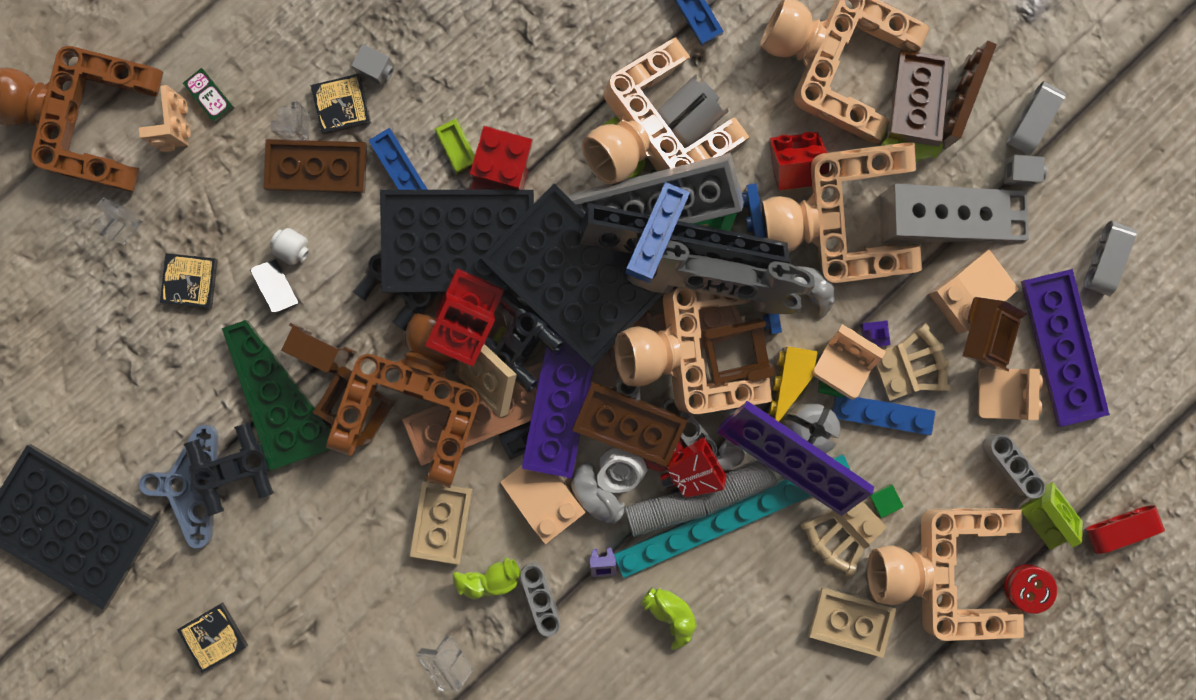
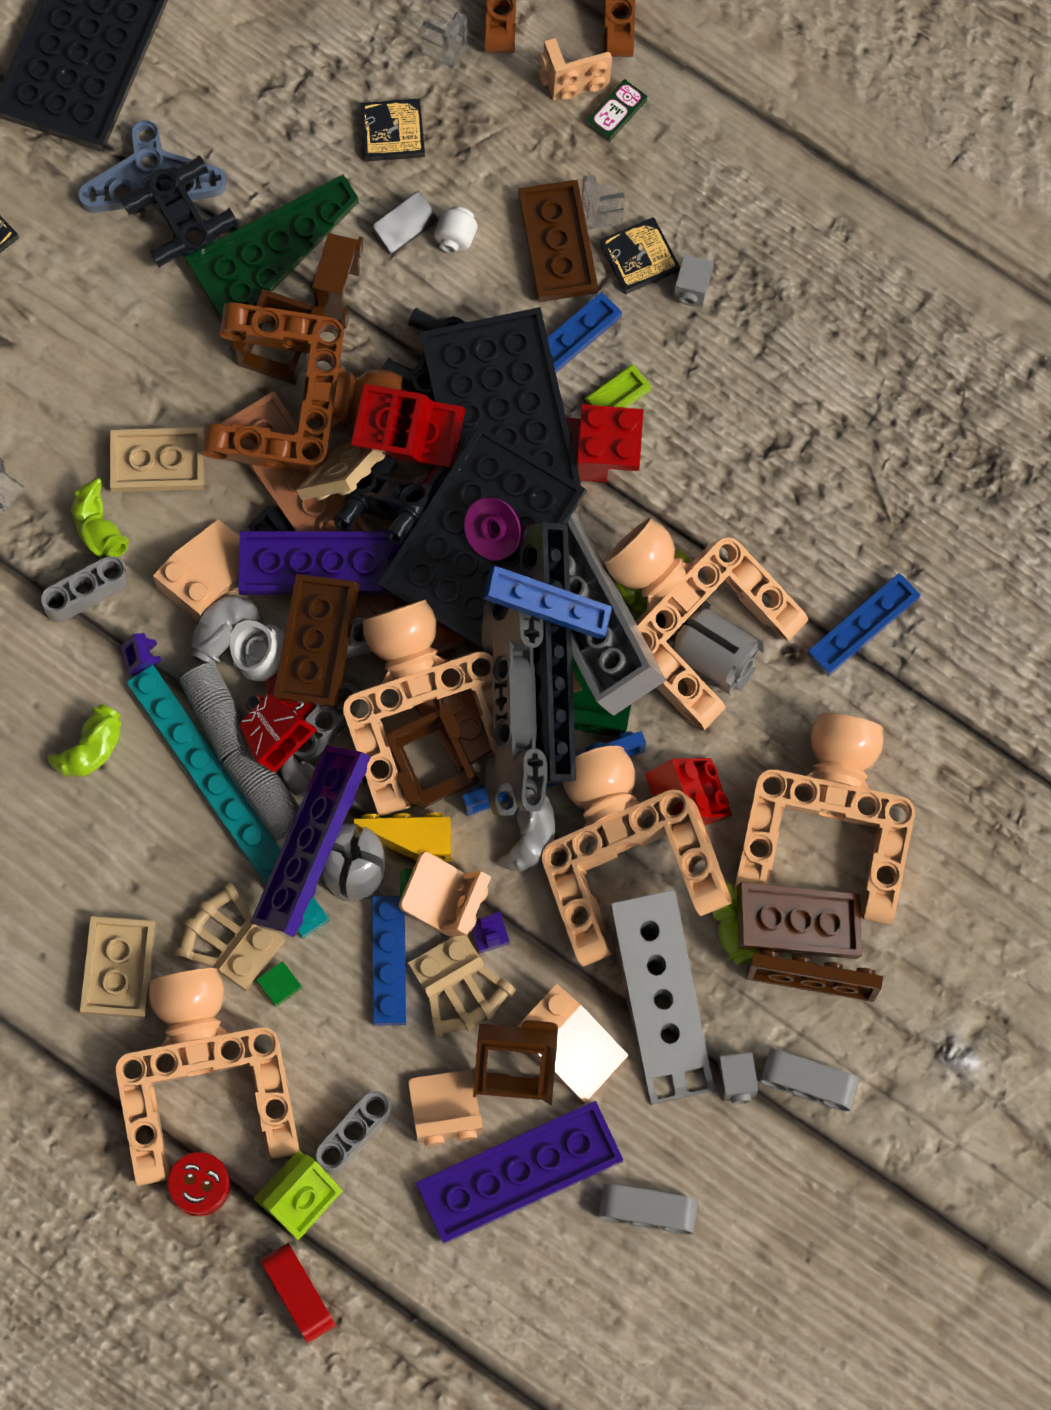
camera: 75 degrees right, 15 degrees down
none -> magenta dish [464,497,521,560]

